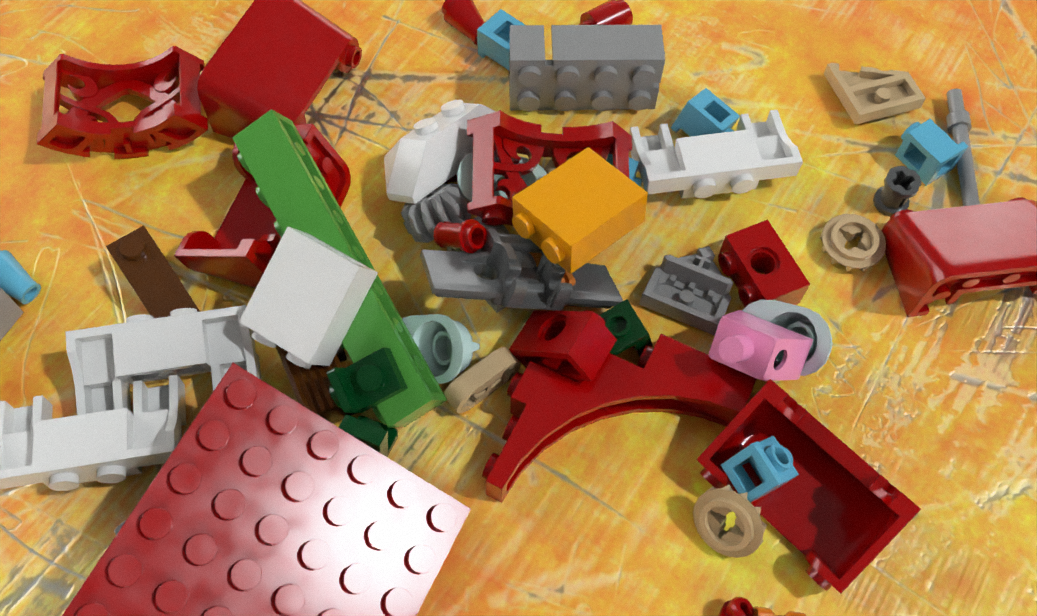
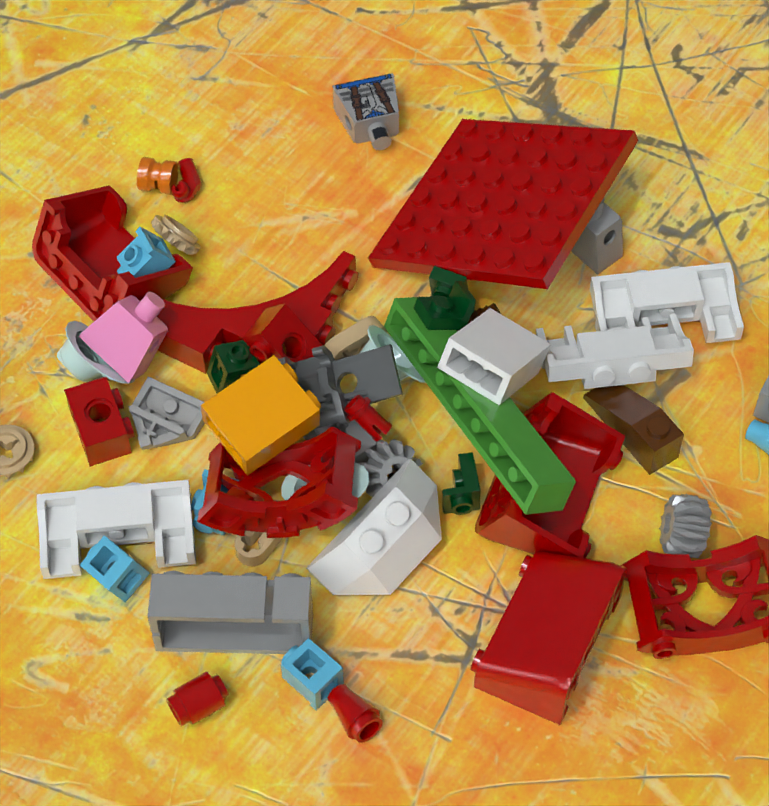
camera: 175 degrees left, 5 degrees down
none -> dark green bracket [442,452,481,515]
none -> light grey gear [659,494,712,558]

